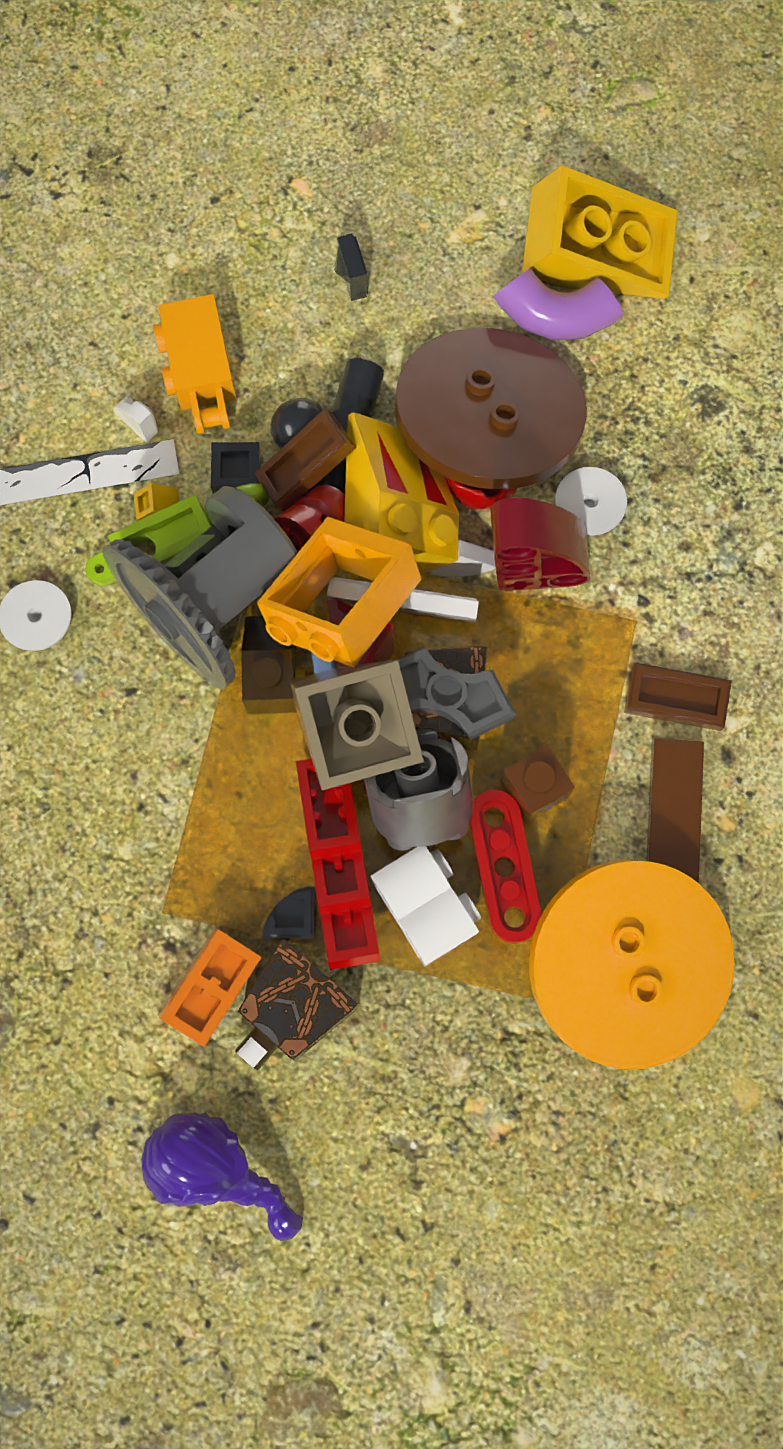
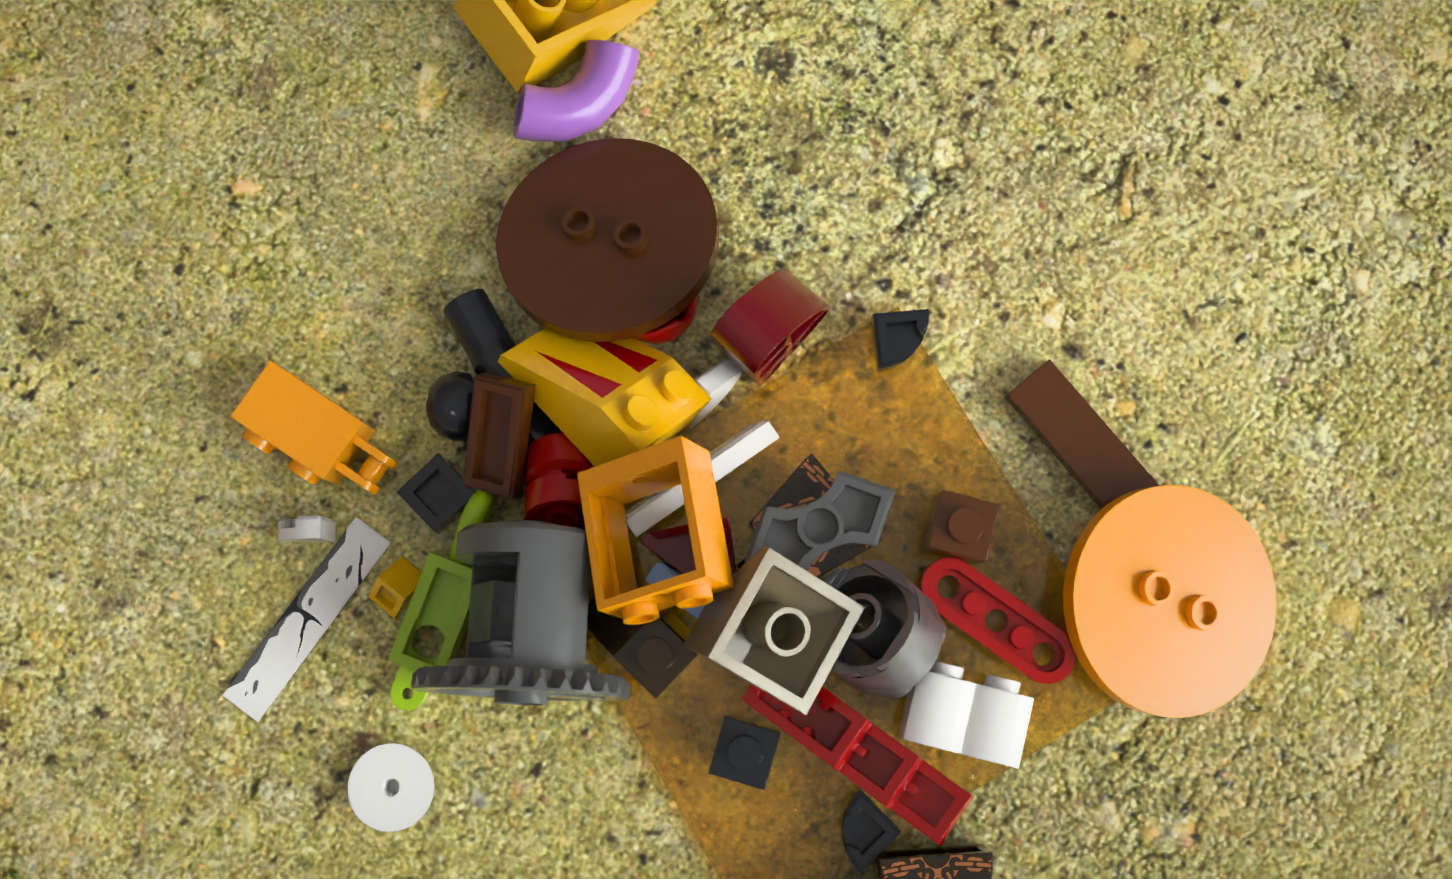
camera: 45 degrees left, 5 degrees up
black tile [334,233,368,301] -> none
white piece [555,467,627,536] -> none
reddish brown tile [624,662,732,731] -> none
none -> black plate [708,715,781,790]
none -> black tile [871,309,929,372]

